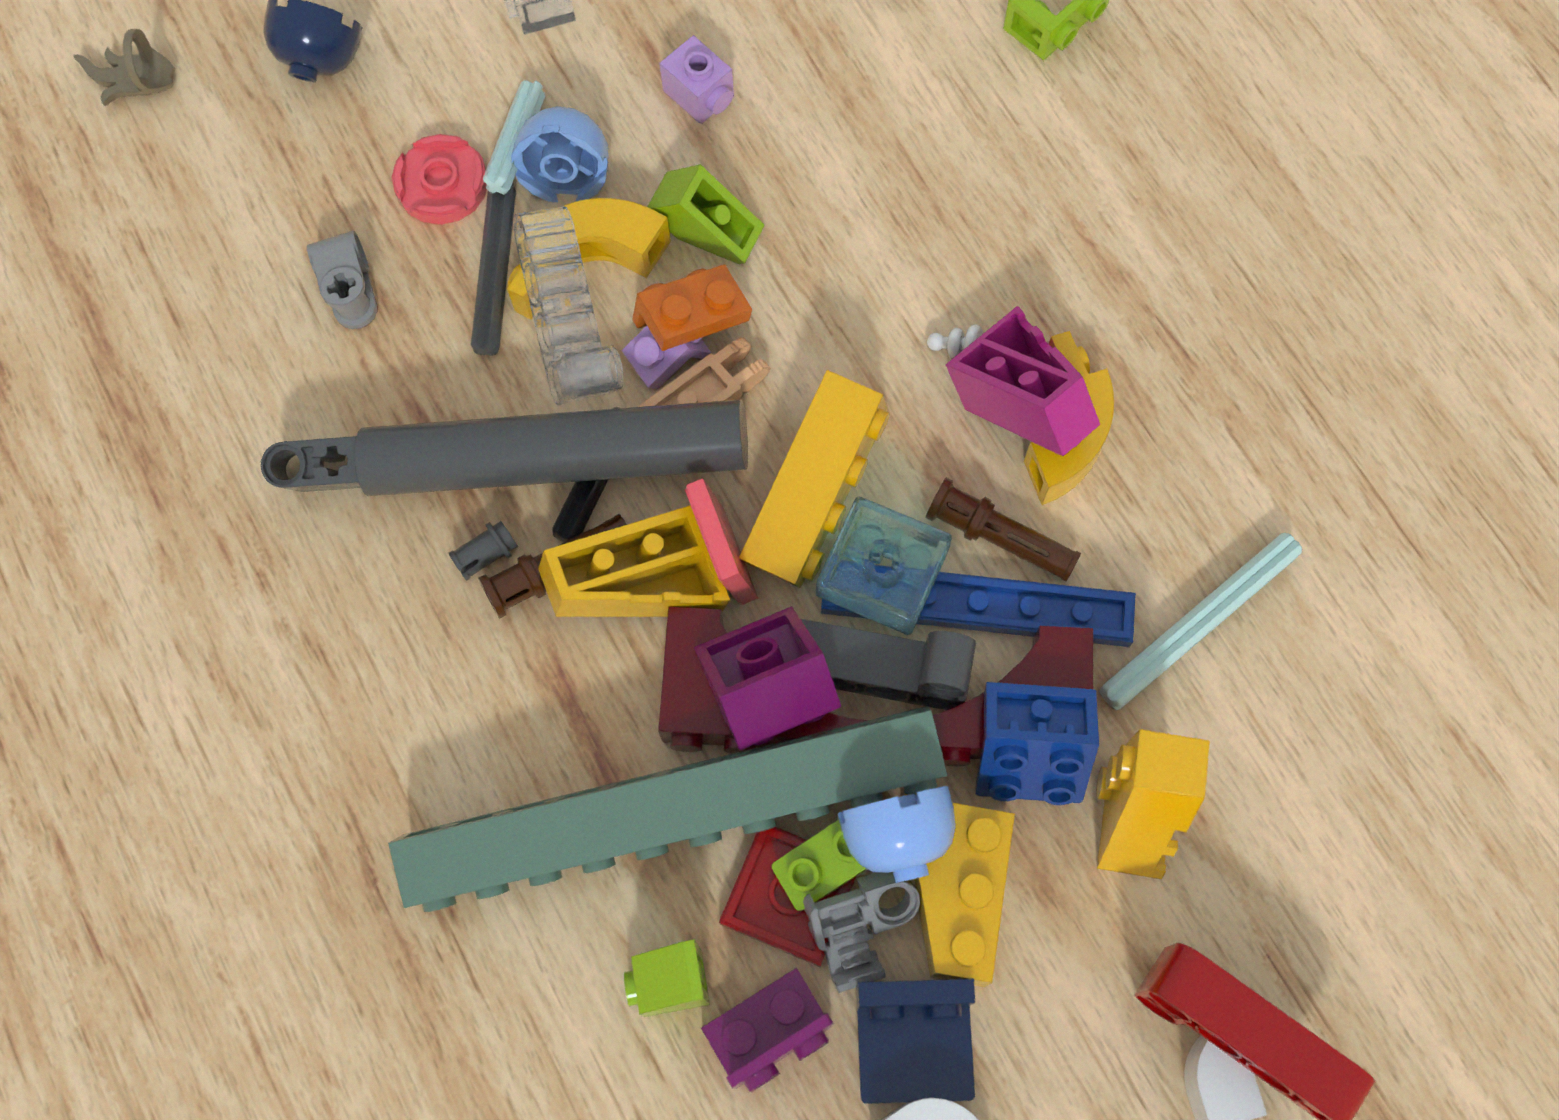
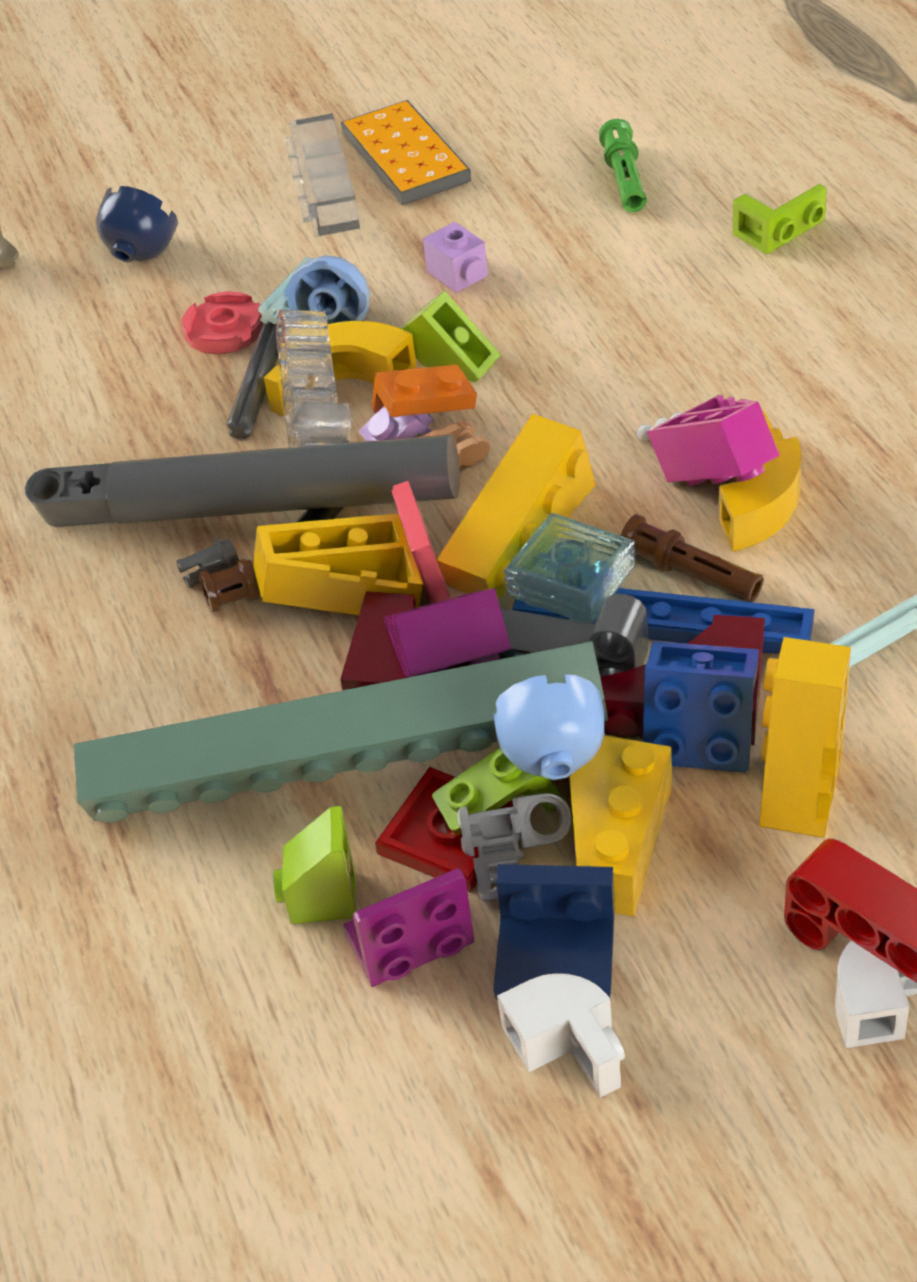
camera: 10 degrees right, 25 degrees down
light grey piece [307,230,377,329] -> none

